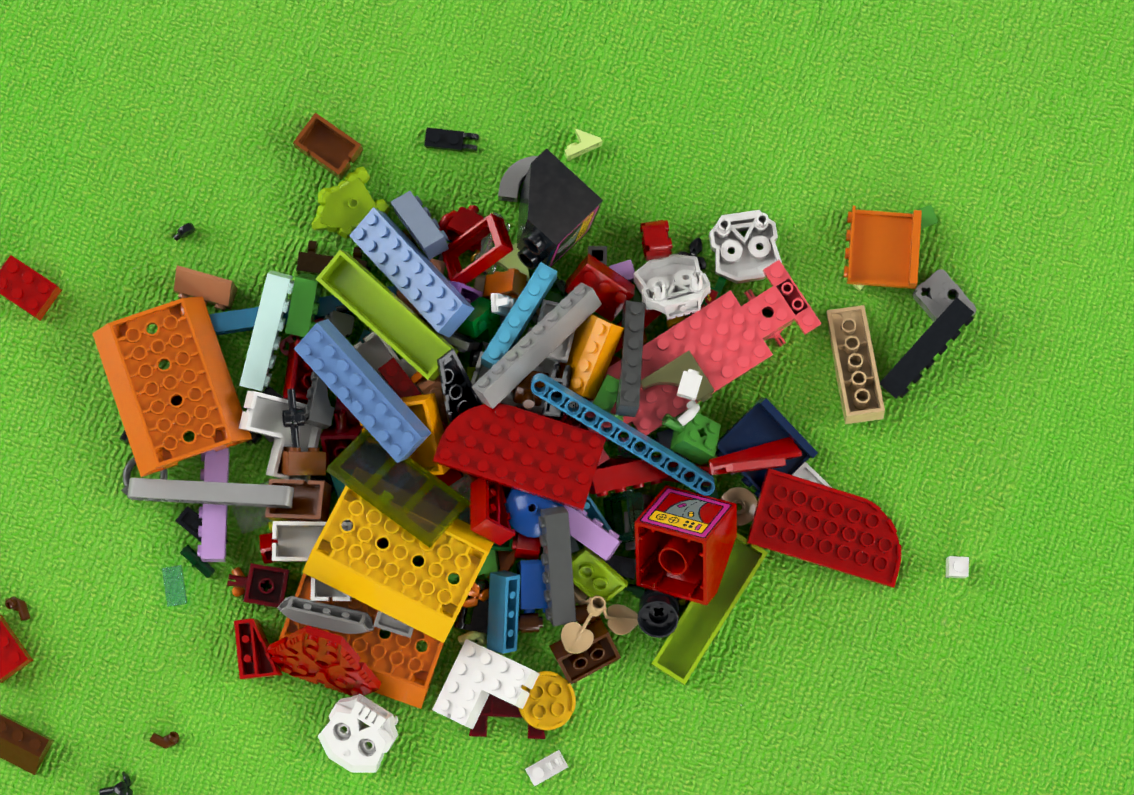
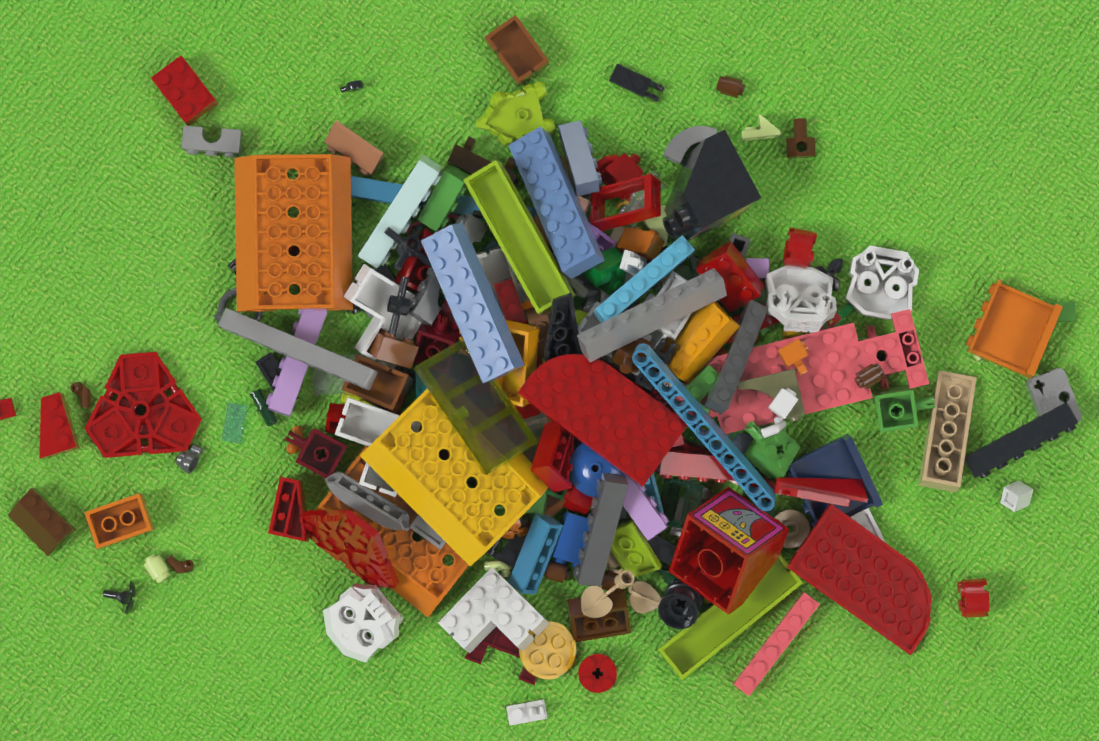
camera: 15 degrees right, 5 degrees up
white brick [946,556,969,578] -> none
none -> red plate [84,352,203,458]
none -> orange brick [84,493,155,549]
none -> yellowish green brick [143,554,170,583]
none -> dark grey piece [176,444,203,474]
none -> light grey arch [182,126,243,158]
none -> black bar [384,224,432,270]
none -> red brick [578,653,617,693]
none -> reddish brown brick [716,75,745,98]
none -> coral brick [732,592,820,696]
none -> orange brick [777,339,809,375]
none -> reddish brown piece [786,118,816,159]
none -> reddish brown brick [854,363,885,390]
none -> bright green brick [874,385,935,433]
none -> red brick [957,578,990,618]
none -> white panel [1000,481,1033,512]

